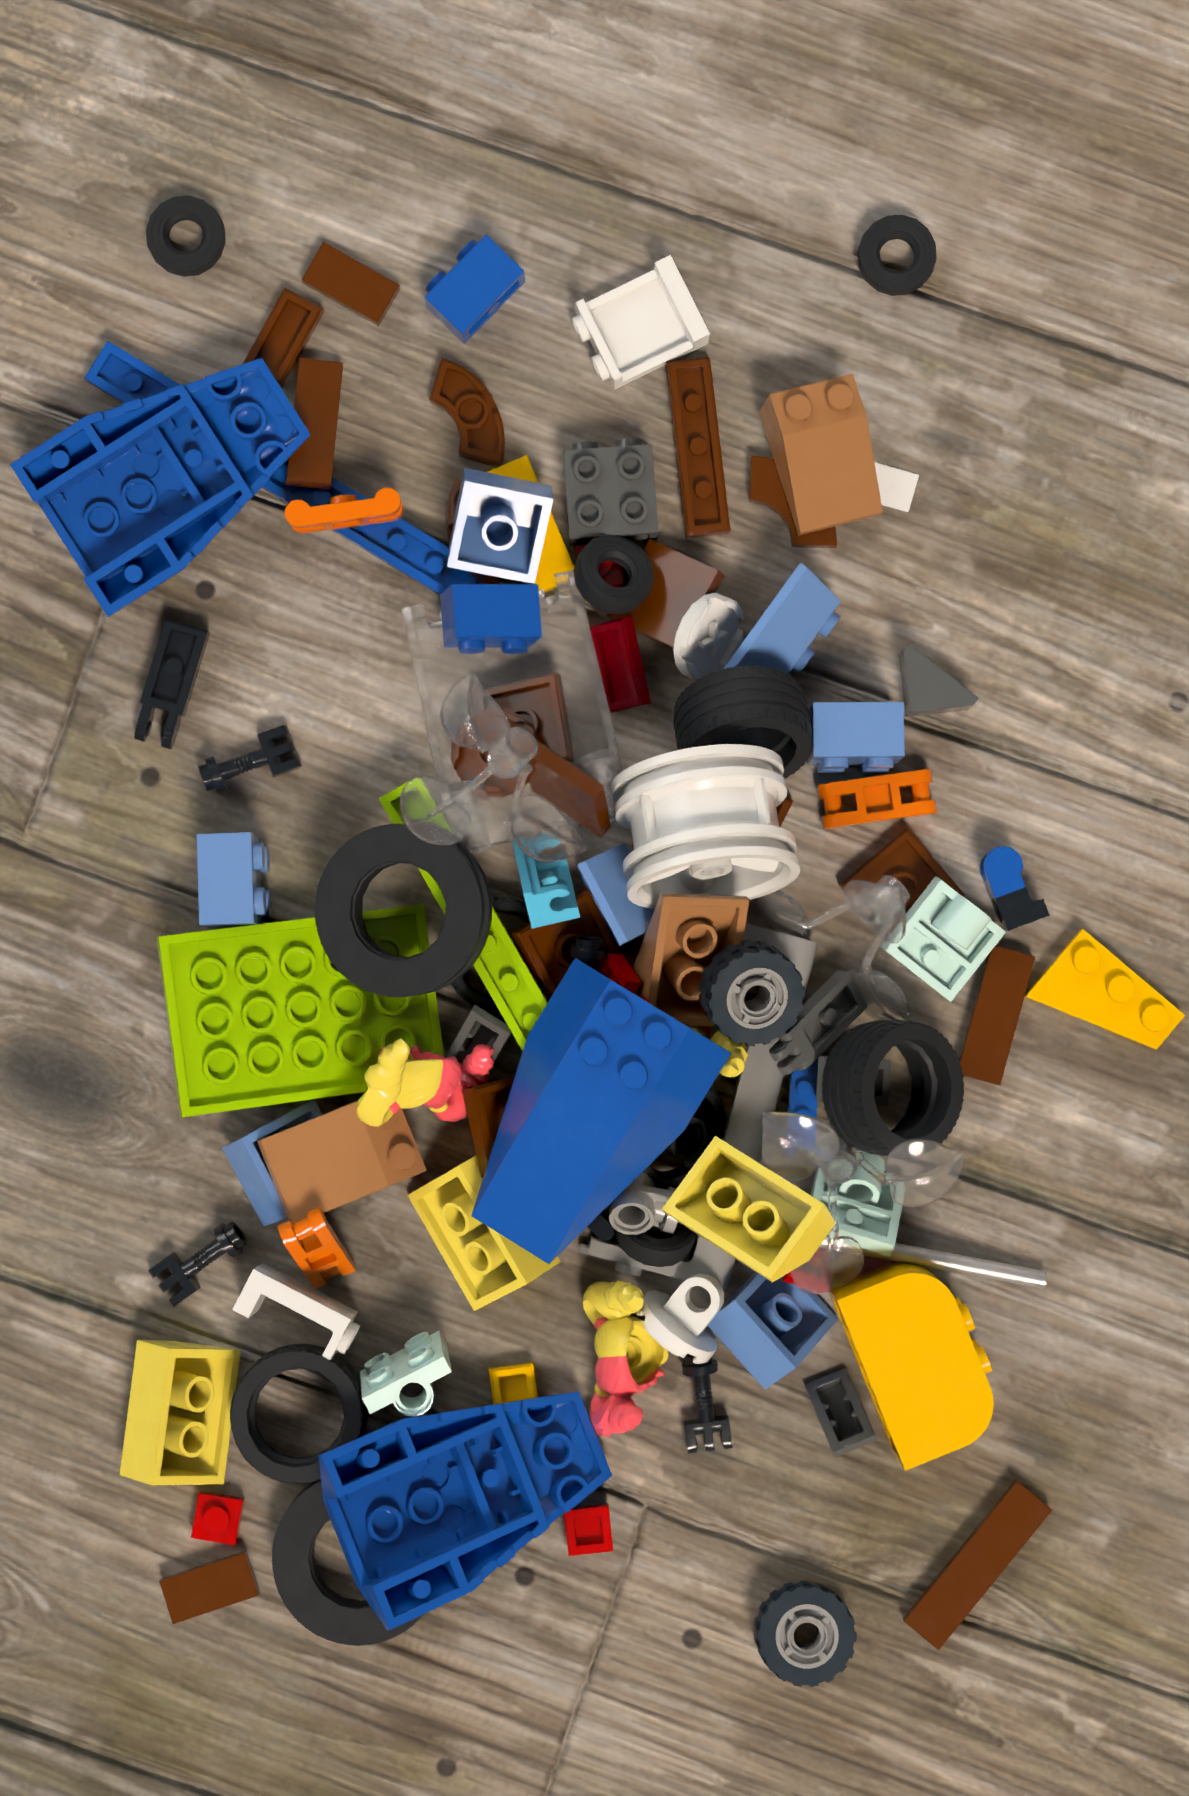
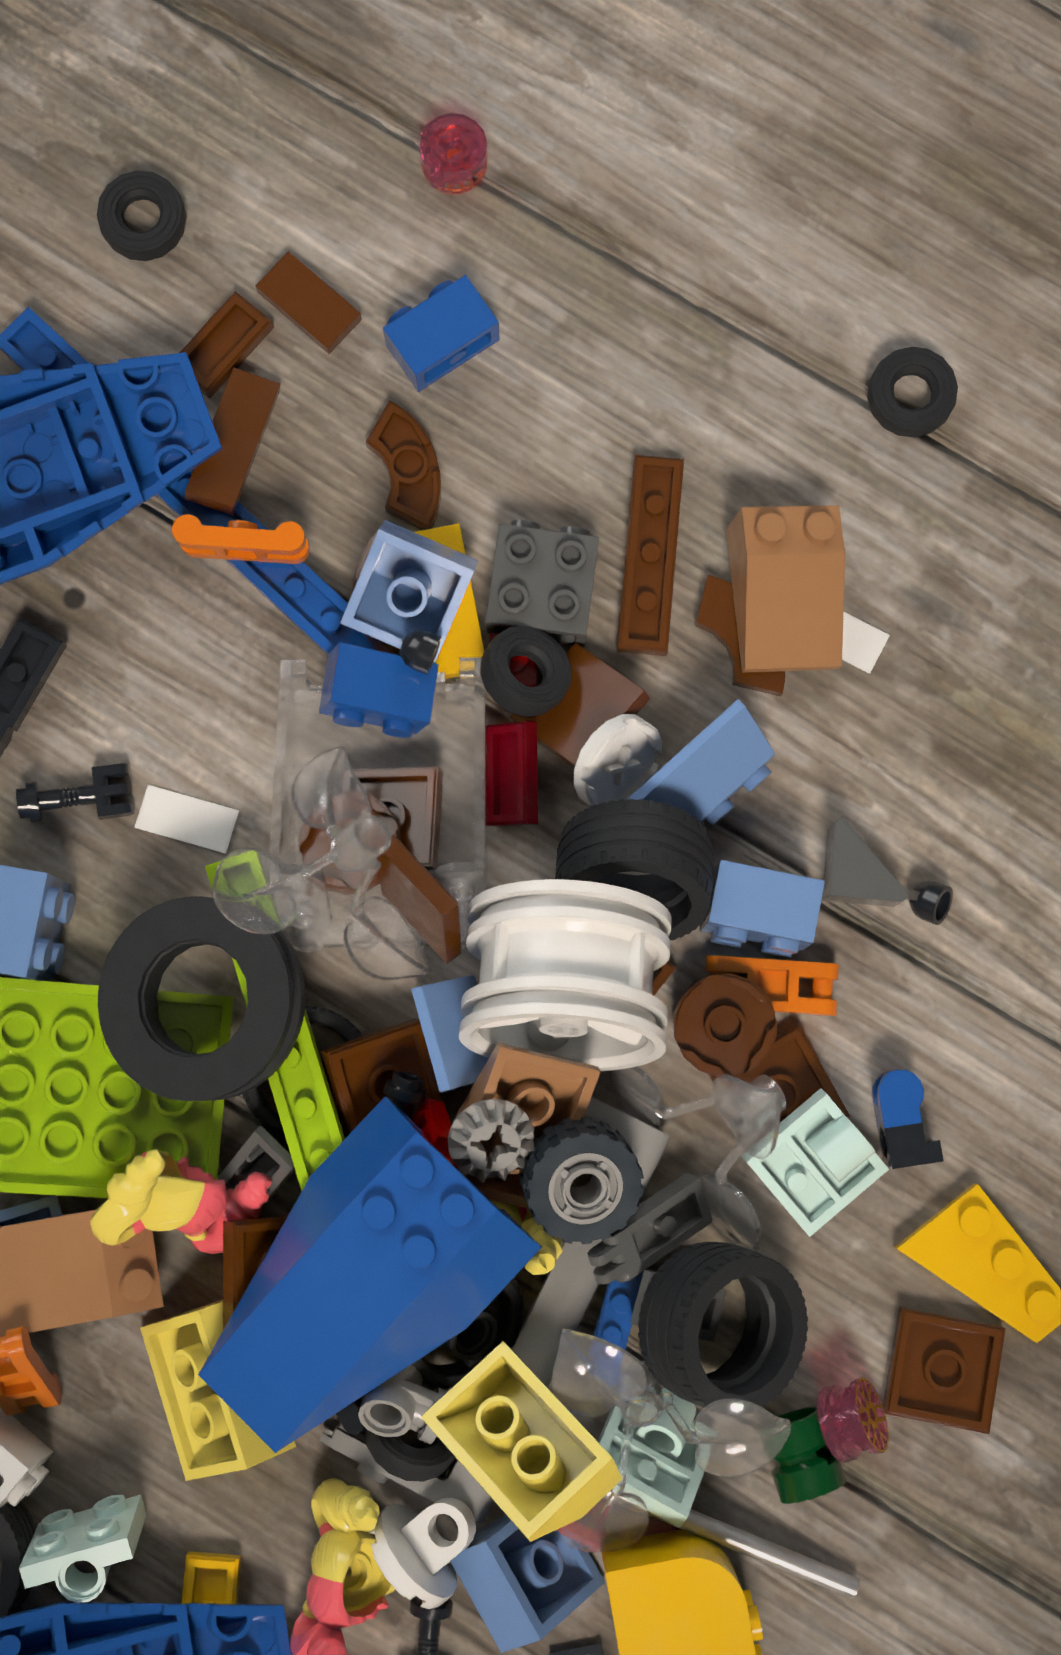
camera: 10 degrees right, 5 degrees down
medium azure hinge [512,837,580,929] -> none
white panel [571,255,710,390] -> none
reddish brown tile [959,946,1035,1086] -> none
none -> white sticker [134,785,239,854]
none -> black hinge [400,630,442,675]
none -> clear pink wheel [419,113,488,195]
none -> light grey gear [448,1099,534,1183]
none -> reddish brown tile [673,973,777,1077]
none -> dark green wheel [756,1406,846,1504]
none -> clear pink wheel [817,1377,889,1463]
none -> reddish brown tile [882,1306,1006,1434]
none -> black hinge [909,881,953,925]

